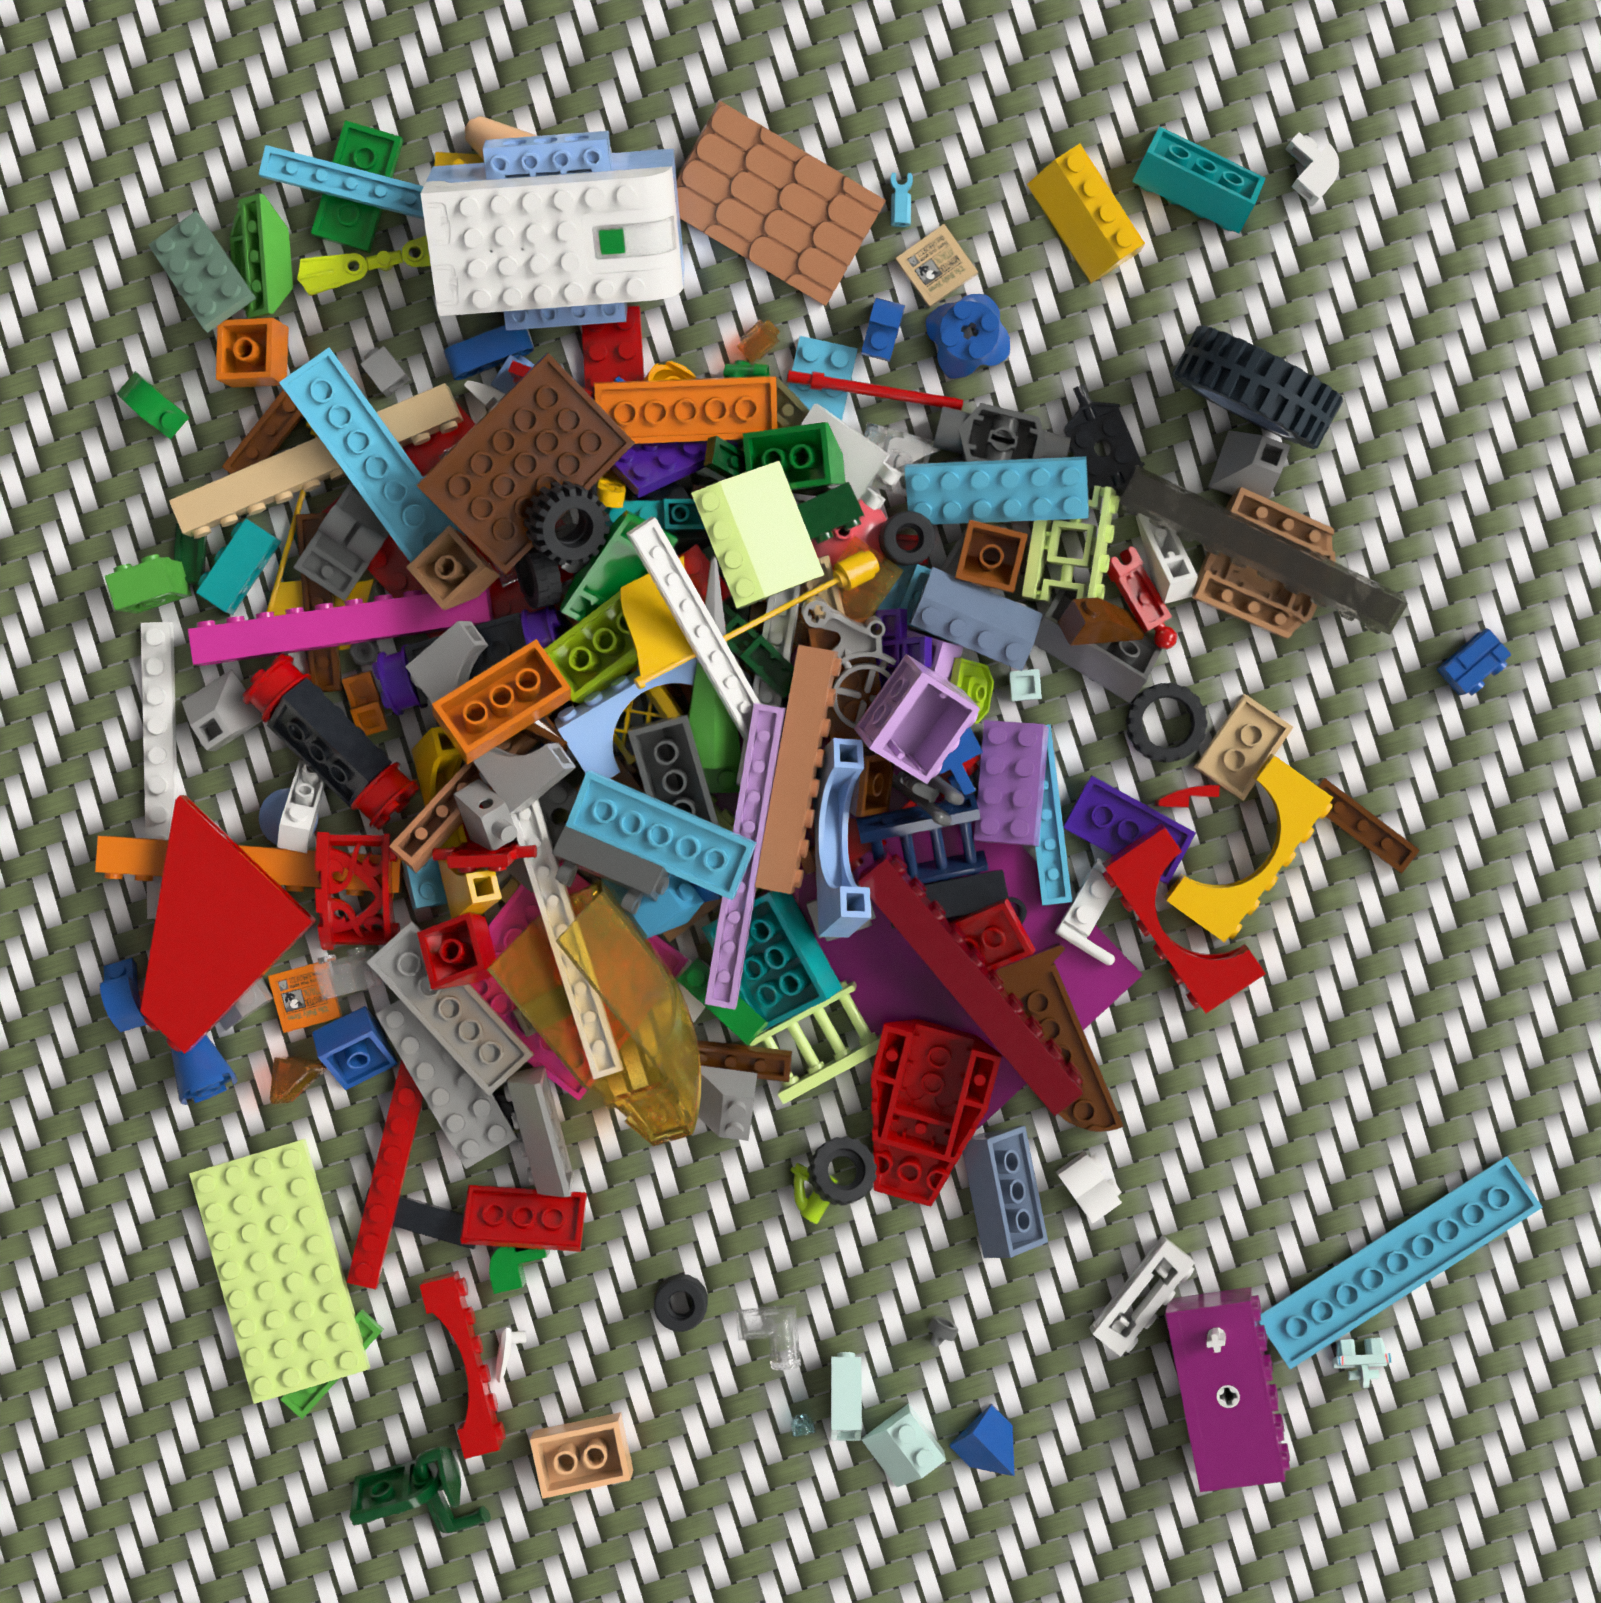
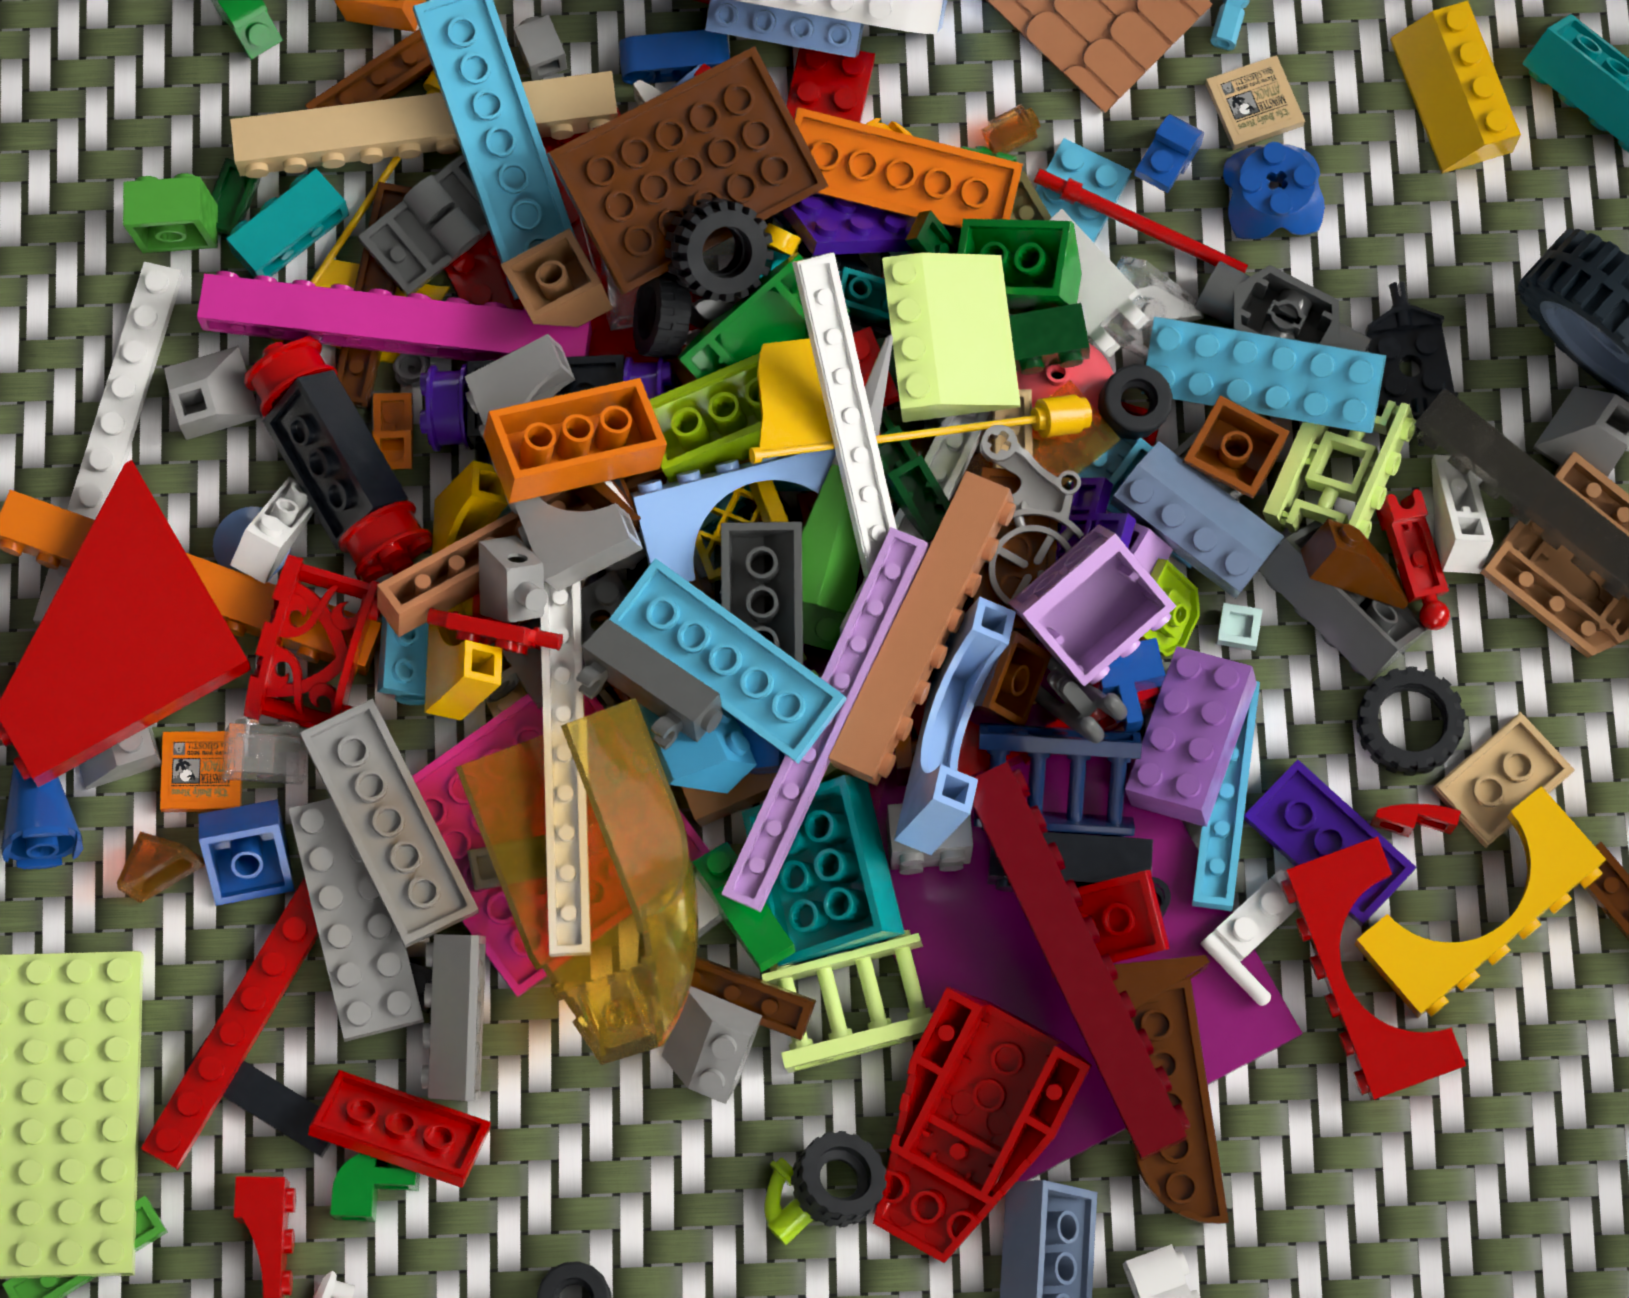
camera: 15 degrees right, 15 degrees down
red slope [417,912,500,990] -> none

